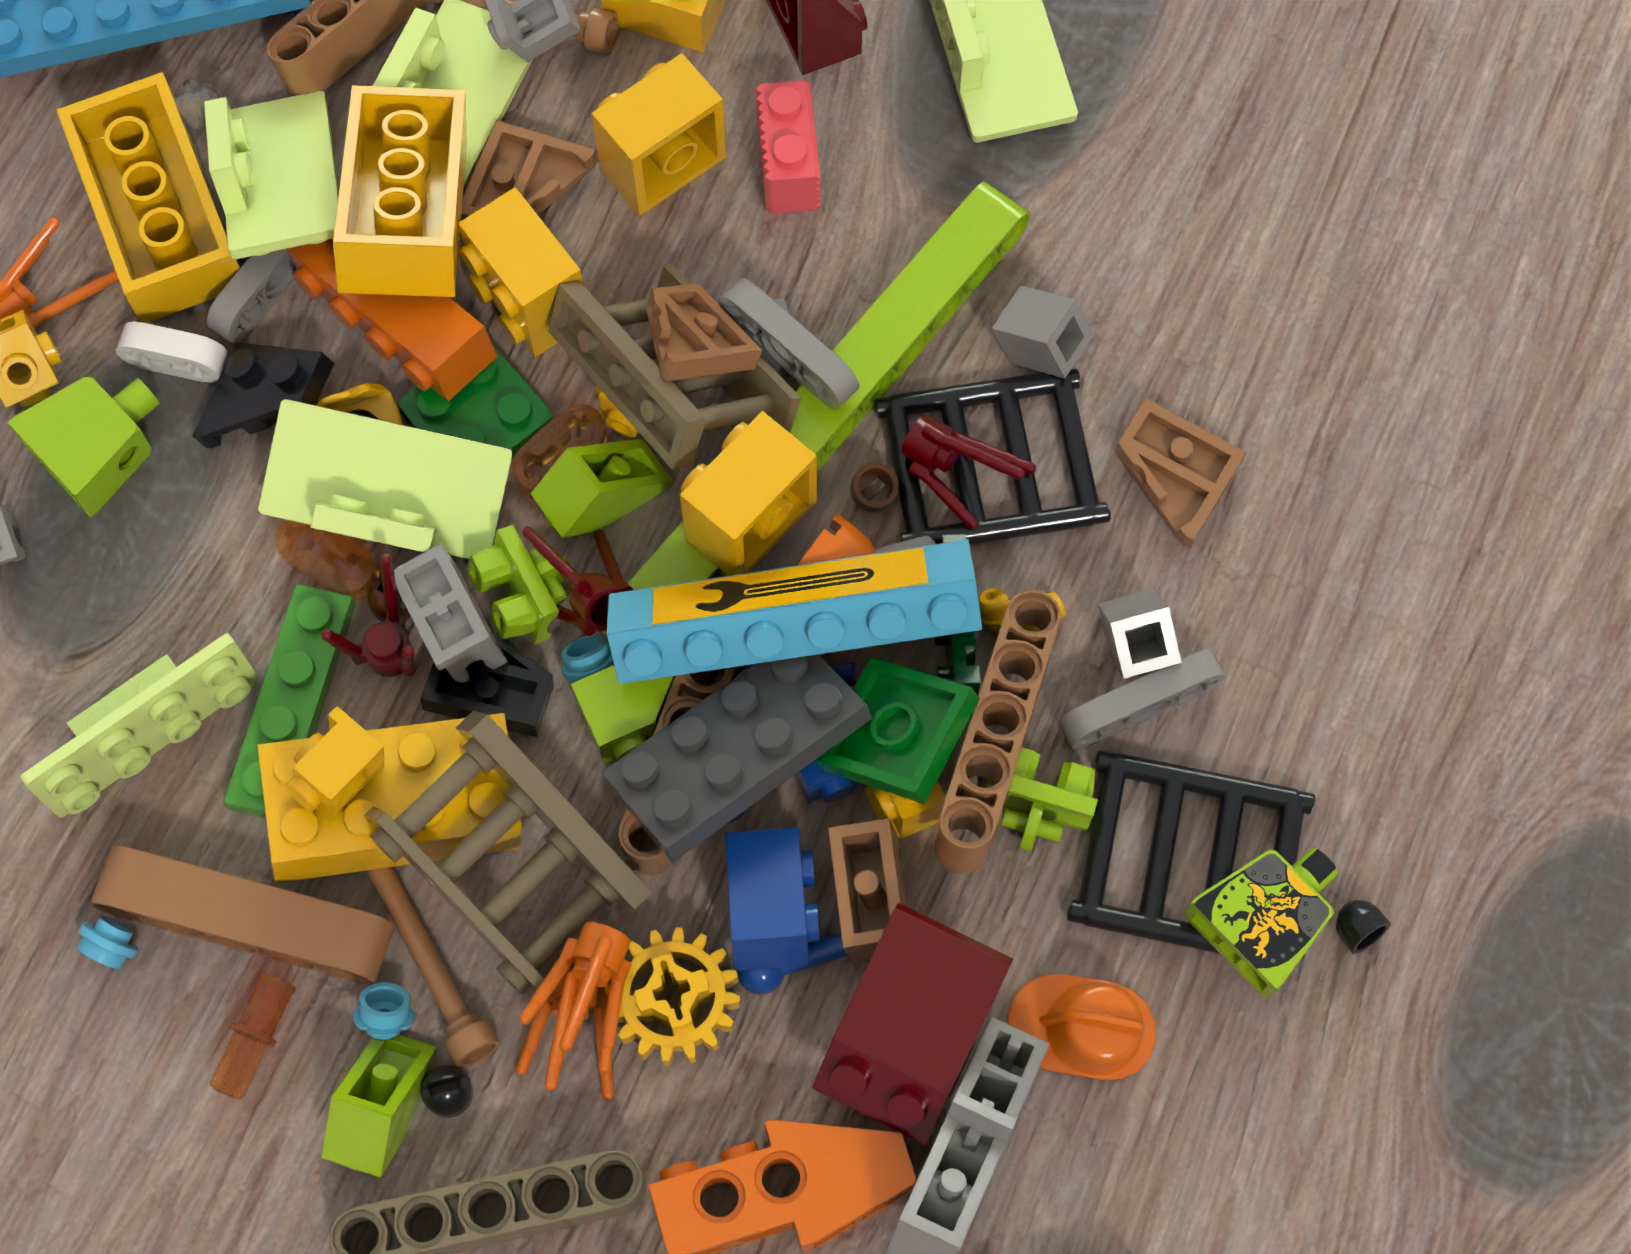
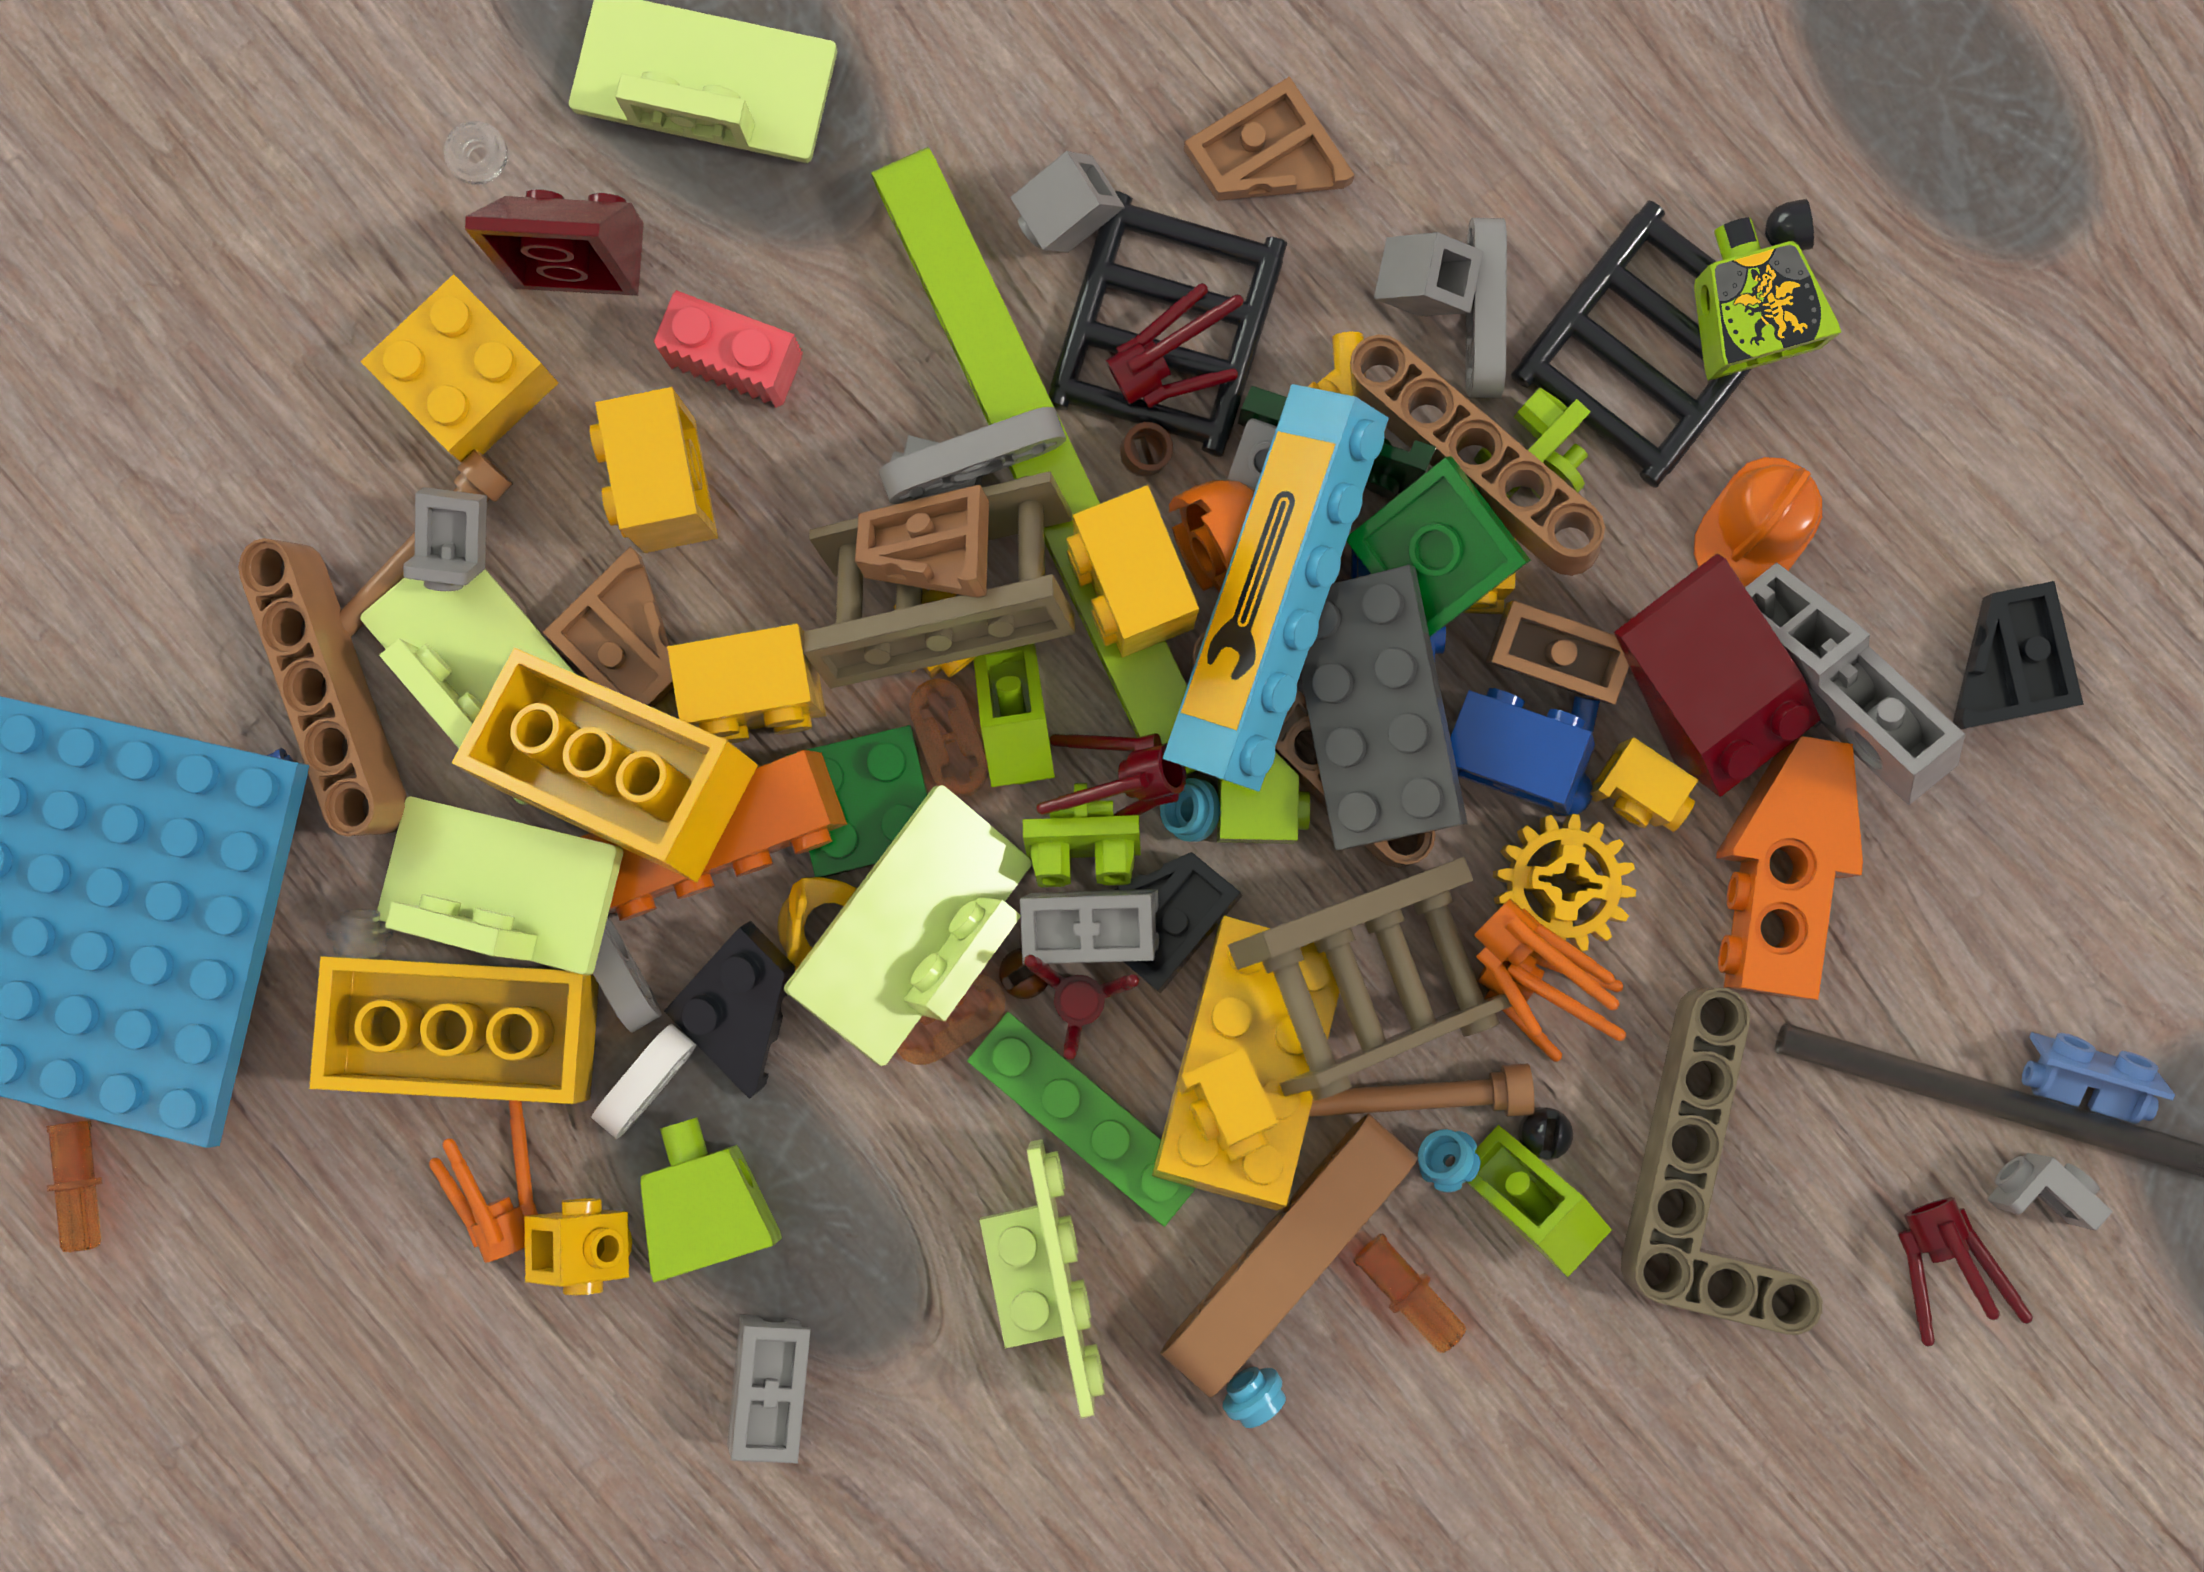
camera: 65 degrees left, 15 degrees up
none -> yellow brick [1590,737,1698,832]

